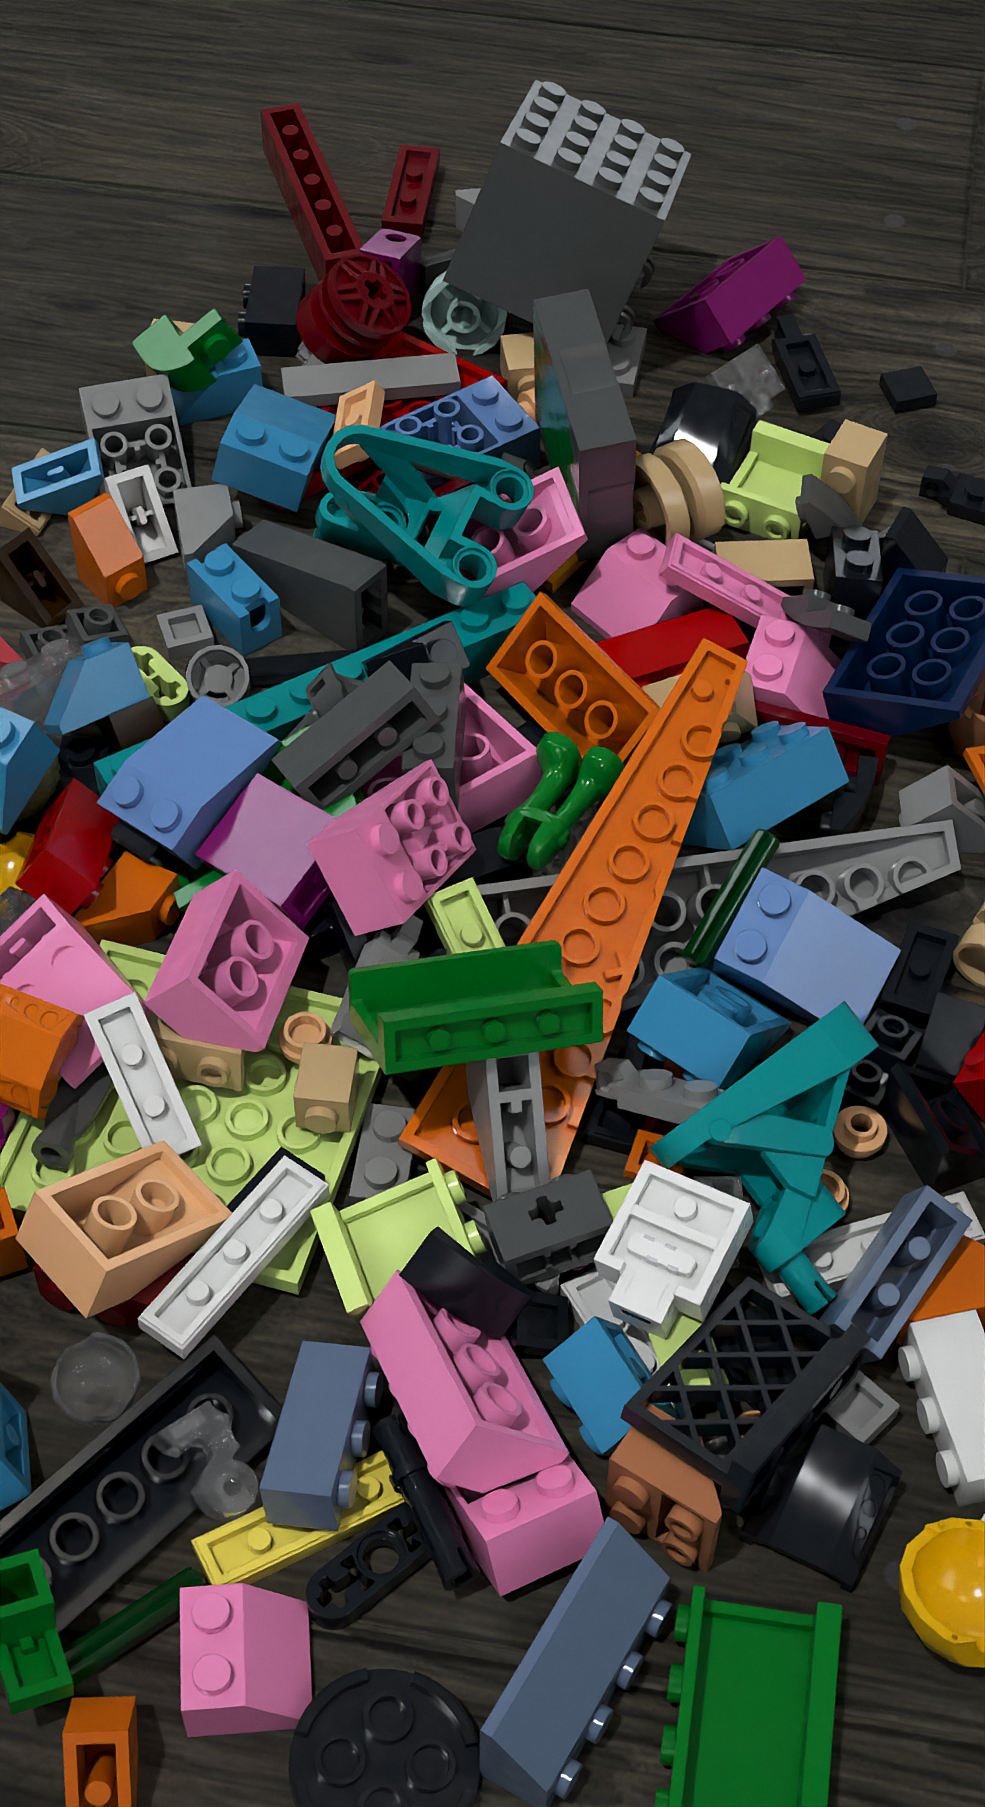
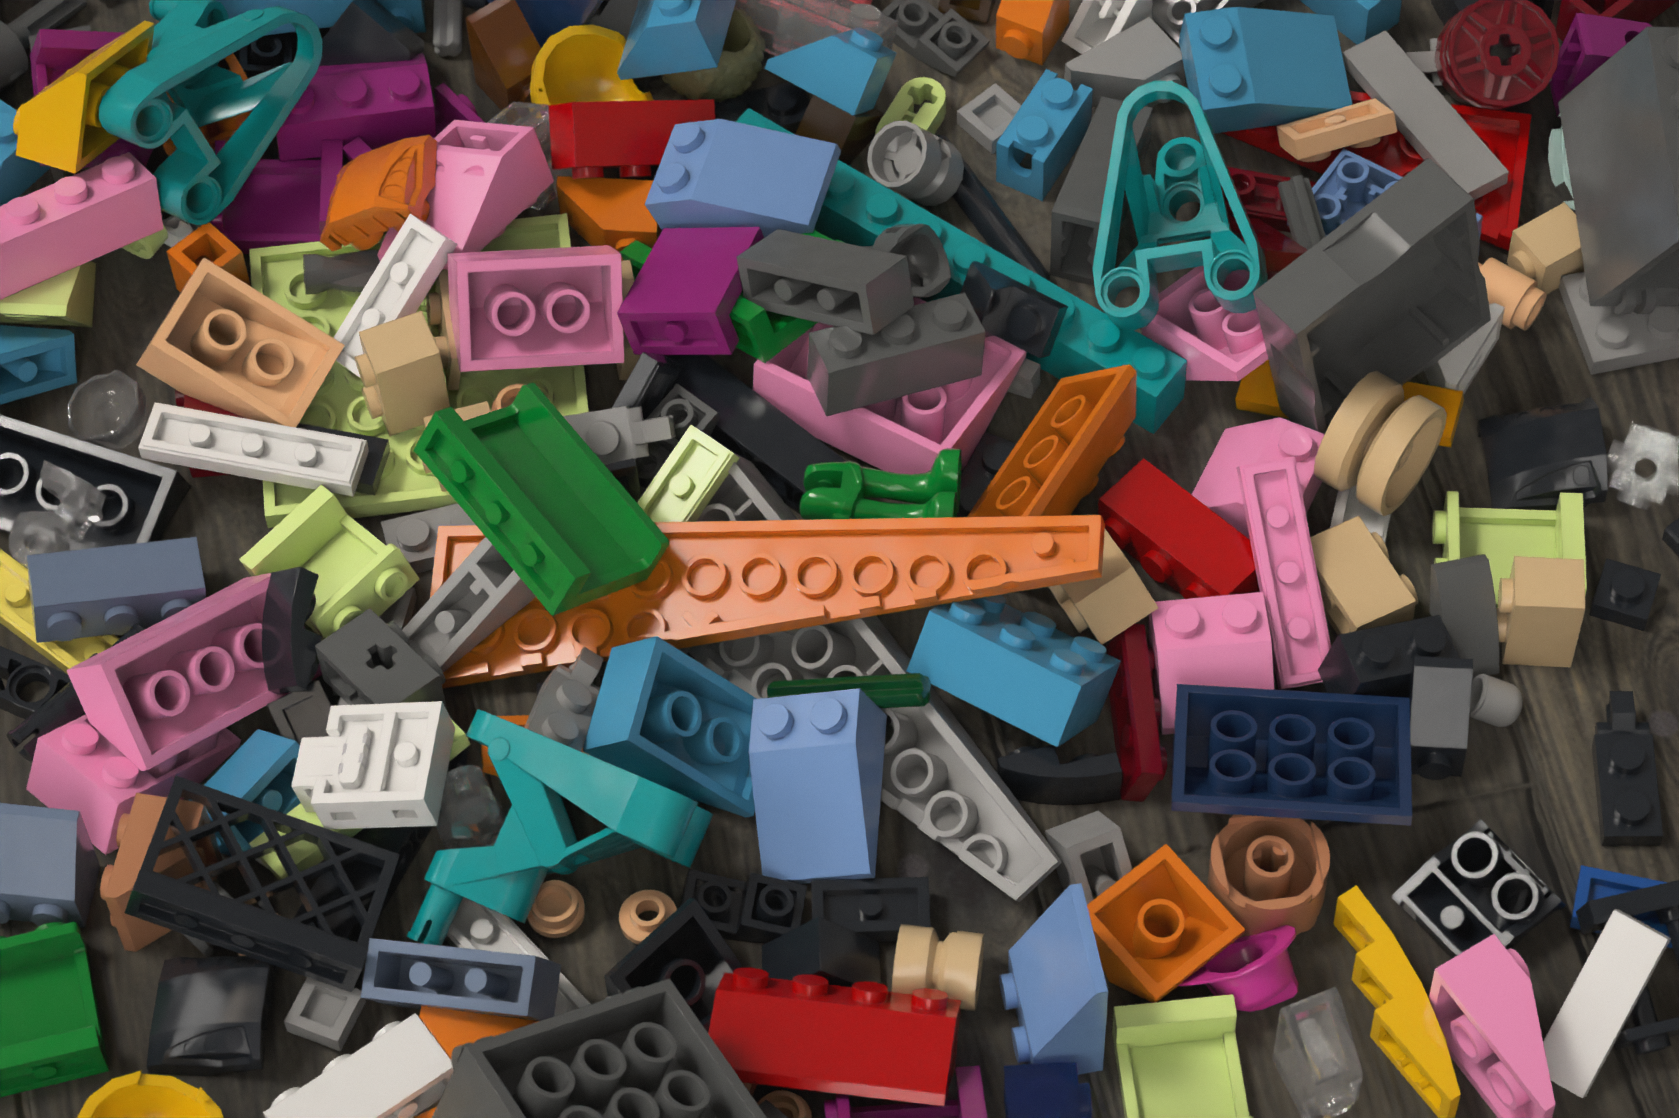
camera: 70 degrees right, 5 degrees up
bright pink slope [307,759,477,936] -> none
dark grey slope [781,589,872,642] -> none
none -> tan brick [355,311,450,436]

